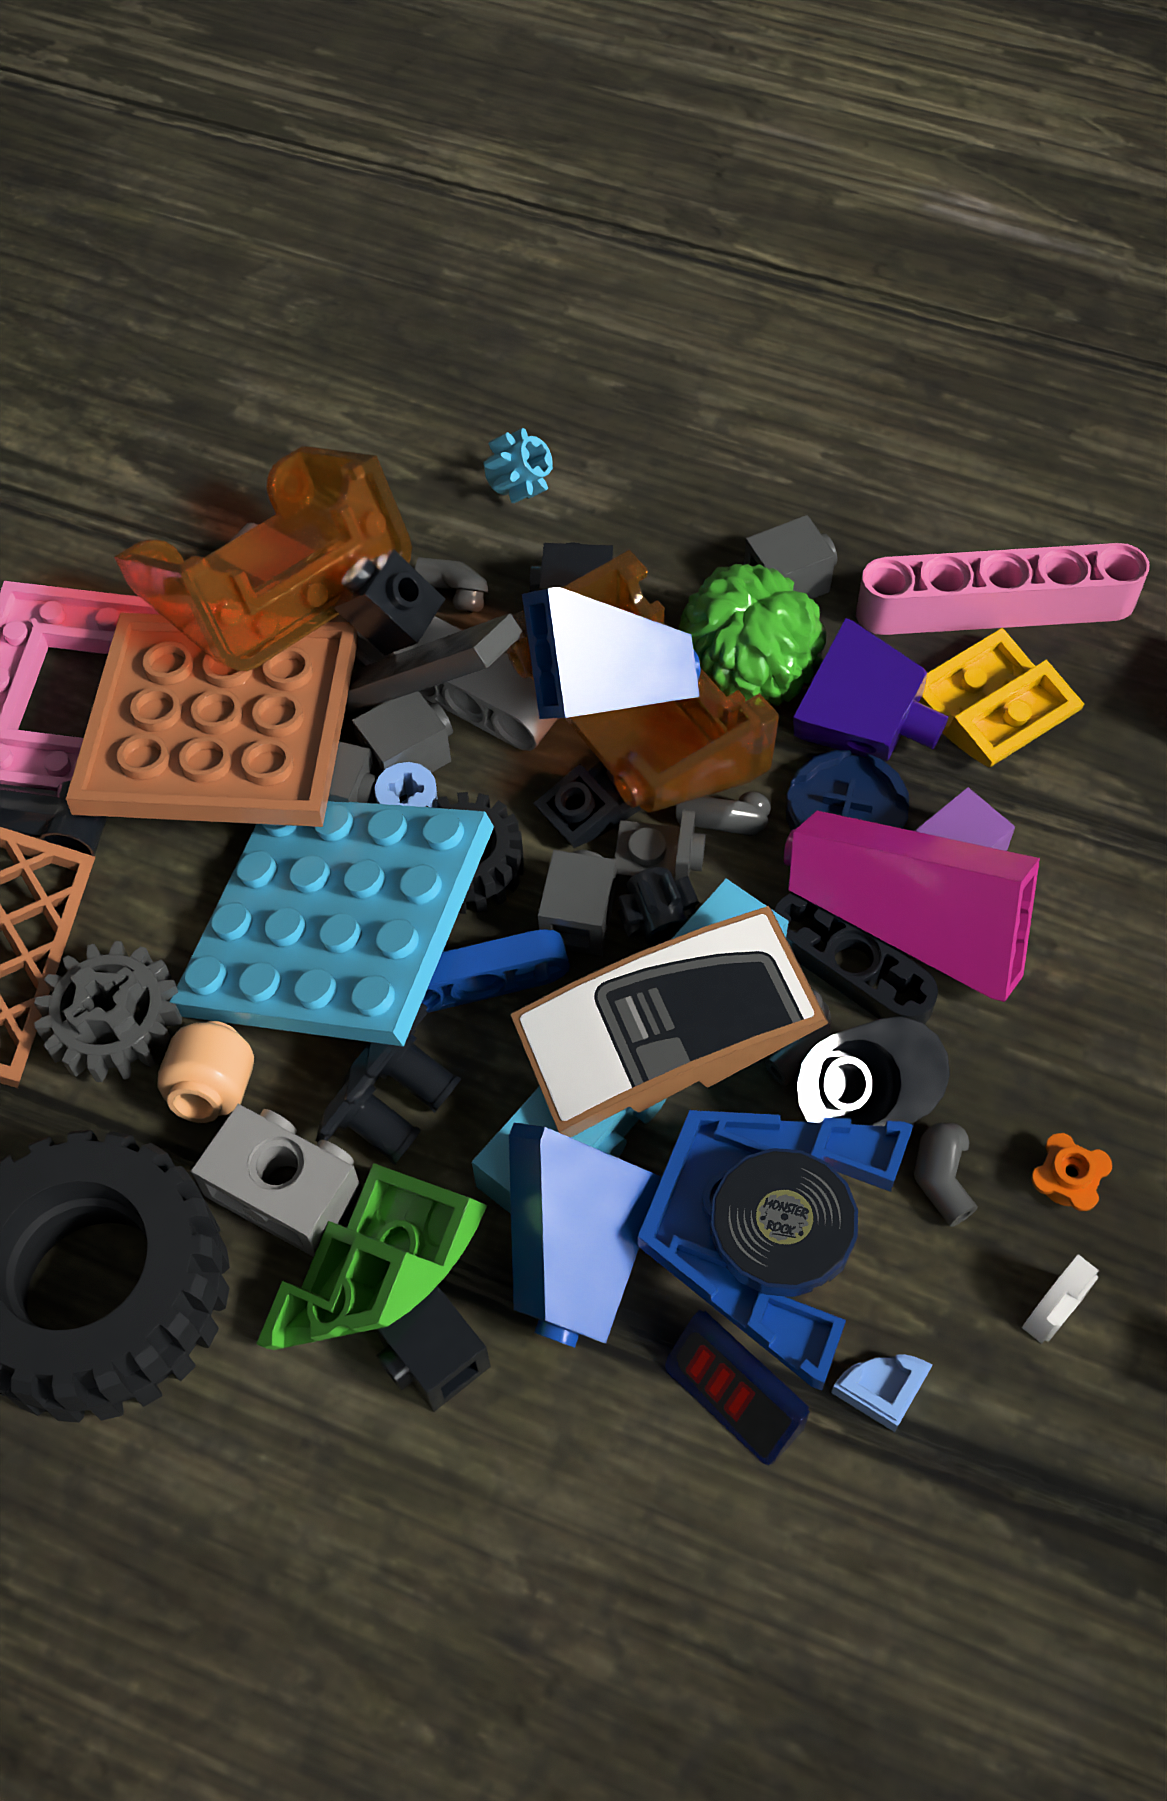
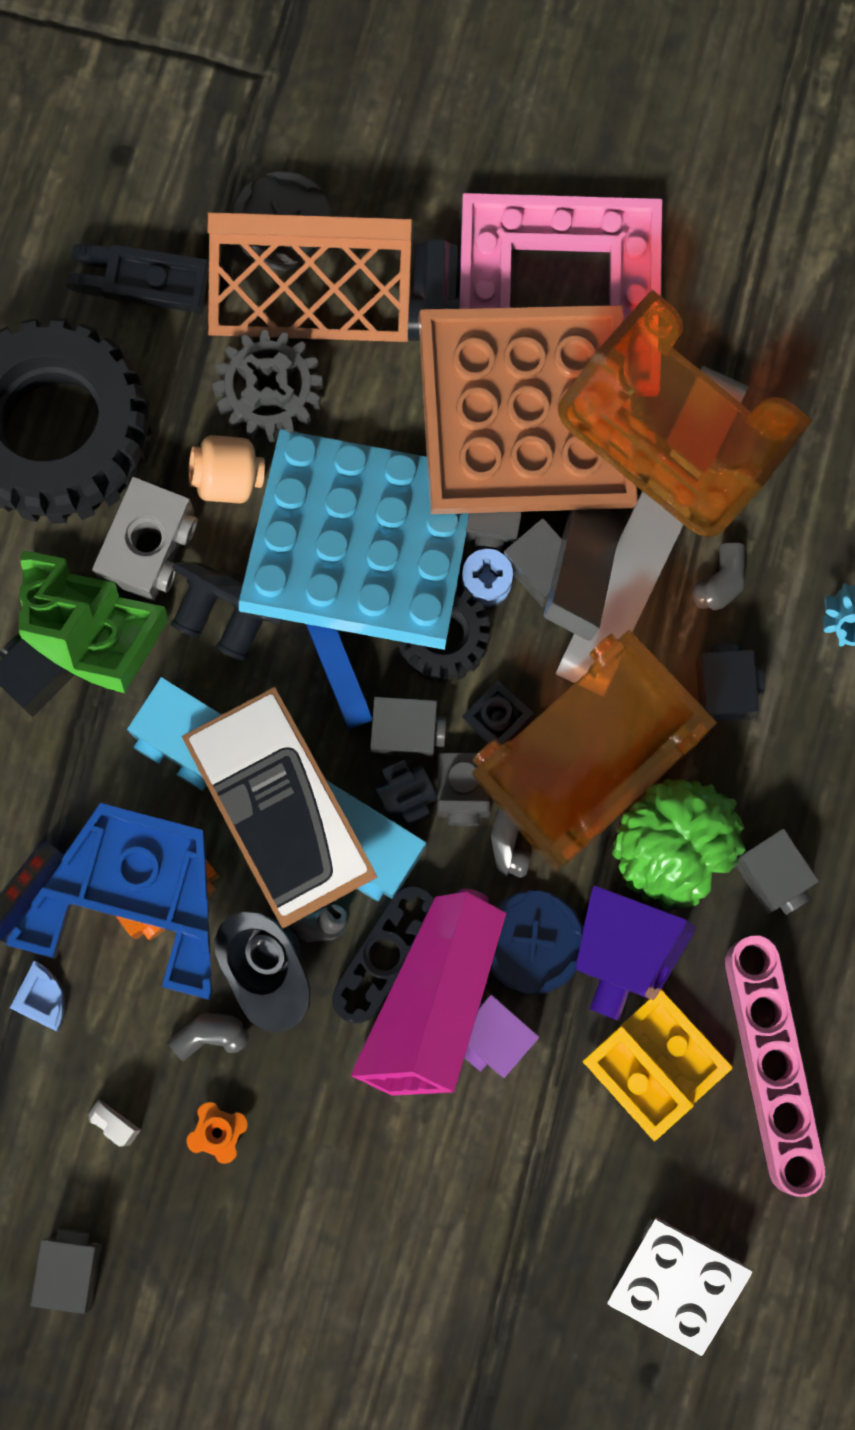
camera: 80 degrees right, 20 degrees up
black brick [333,550,445,656] -> none
slope [509,1123,662,1348] -> none
slope [522,587,701,719] -> none
black tile [710,1148,858,1297] -> none

